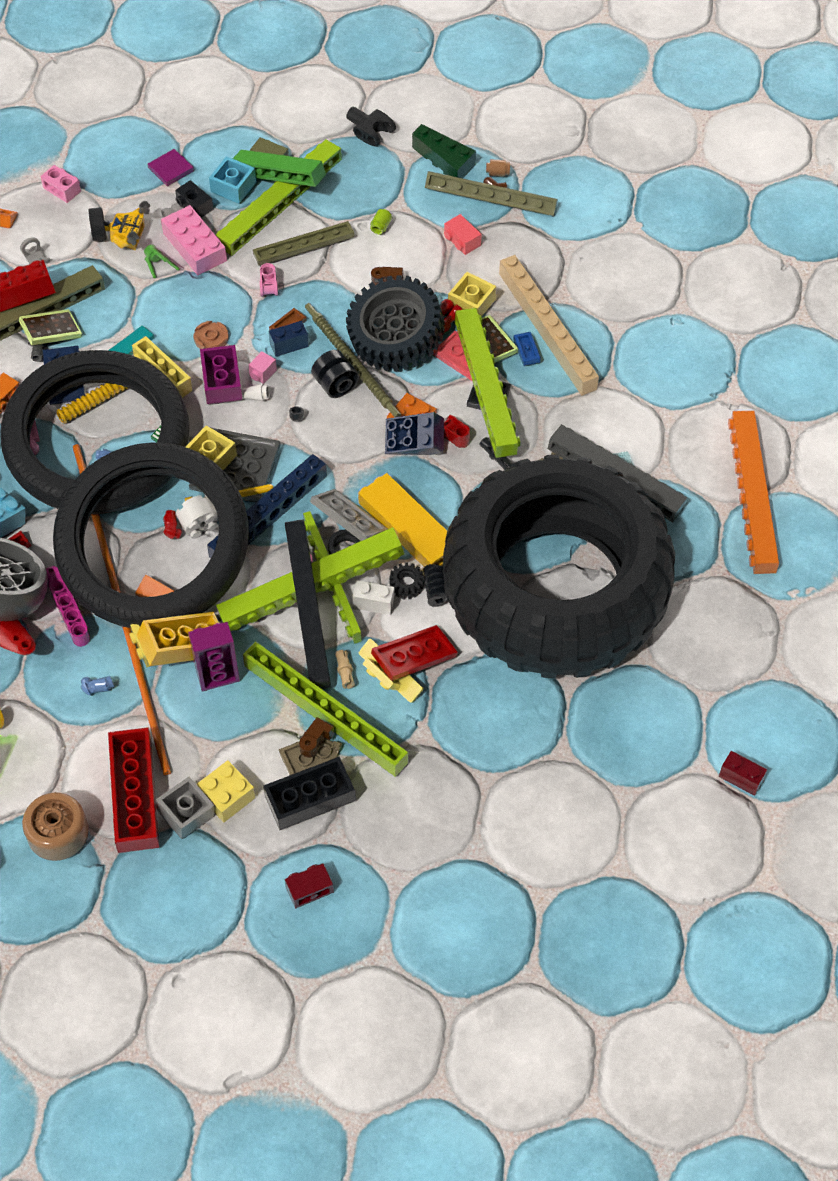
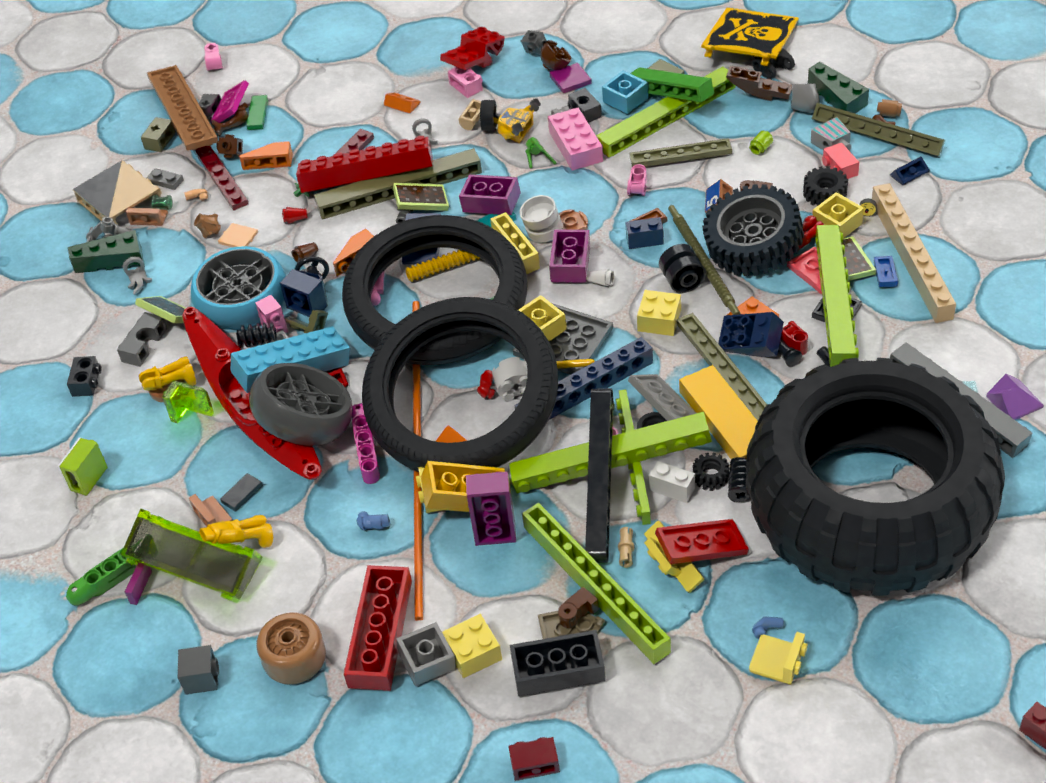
camera: 20 degrees right, 10 degrees down
bright pink brick [249,351,277,384] -> none
black hinge [289,406,304,422] -> none
none -> red piece [440,27,505,70]
none -> tan brick [459,99,481,130]
none -> magenta brick [459,174,521,215]
none -> dark grey brick [520,30,547,54]
none -> white wheel [520,195,563,243]
none -> reddish brown cylinder [540,40,572,71]
none -> light yellow brick [637,290,681,336]
none -> olive plate [677,313,767,421]
none -> flag [701,8,799,66]
none -> panel [705,179,733,213]
none -> reddish brown slope [726,66,792,101]
none -> light yellow bracket [749,631,808,685]
none -> medium blue arm [752,617,784,639]
none -> black pin [778,340,802,367]
none -> light grey piece [791,84,819,114]
none -> black tyre [803,166,848,206]
none -> light grey torso [811,117,851,151]
none -> tile [859,198,877,216]
none -> dark blue slope [890,156,930,185]
none -> medium lavender slope [986,374,1044,420]

